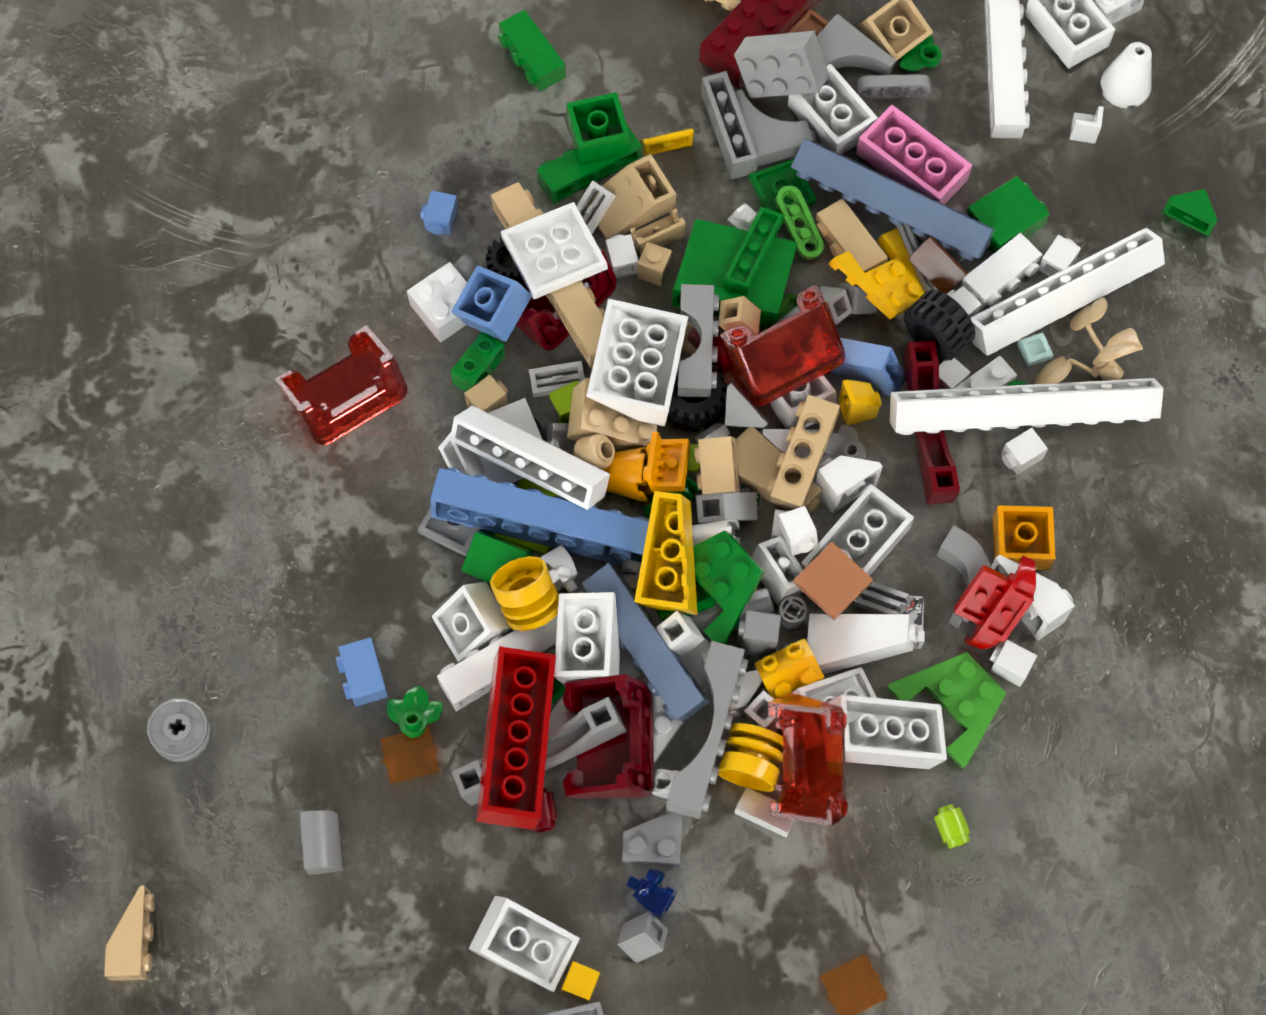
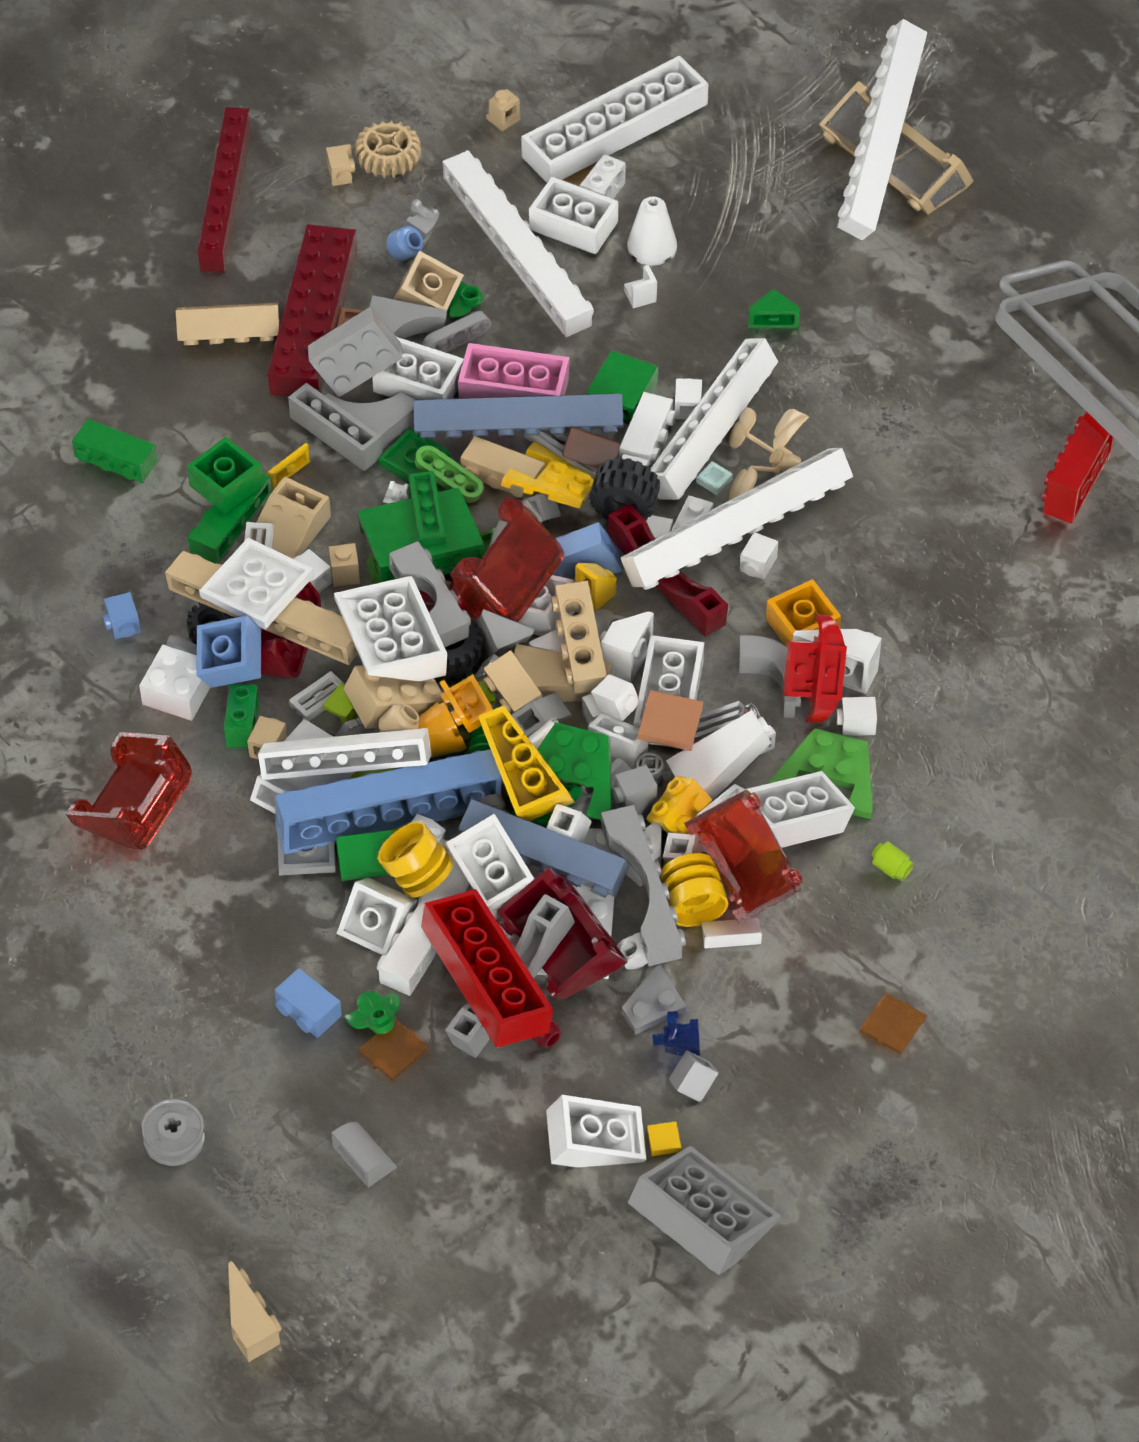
camera: 30 degrees left, 15 degrees down
tan hinge [628,208,686,258] -> none
tan brick [718,296,761,339] -> none

